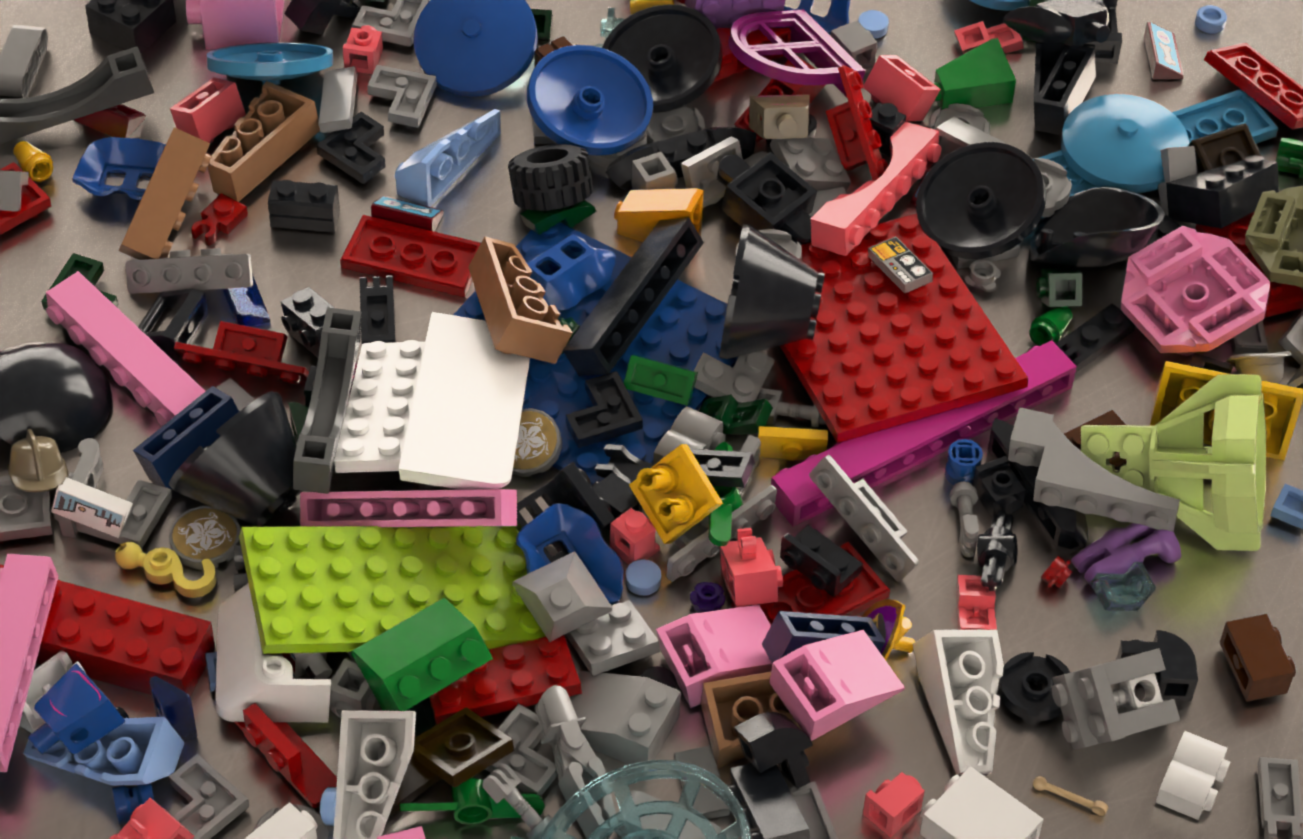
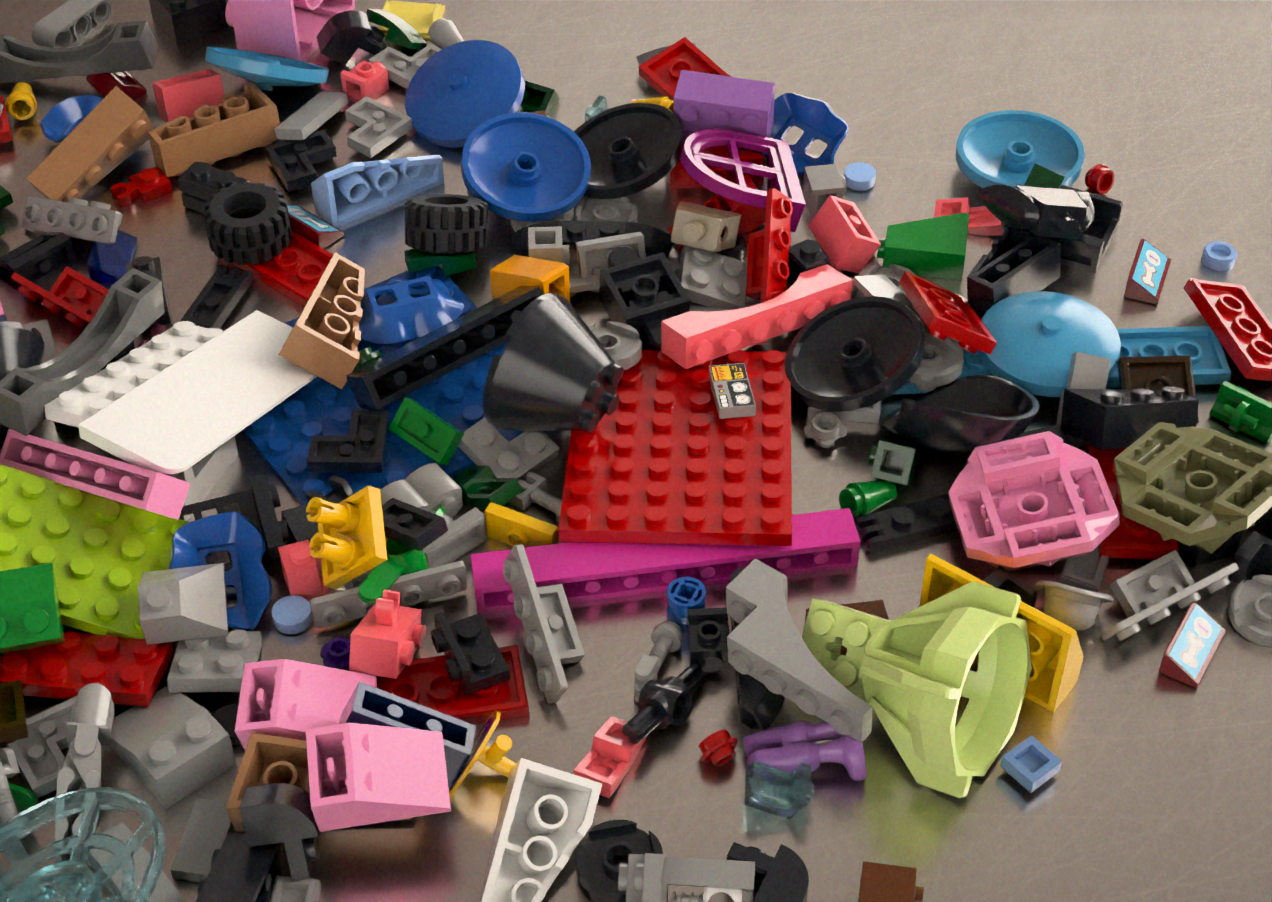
camera: 25 degrees right, 5 degrees down
tile [512,408,562,477] -> none
none -> black tyre [203,182,292,265]
none -> red plate [899,271,997,355]

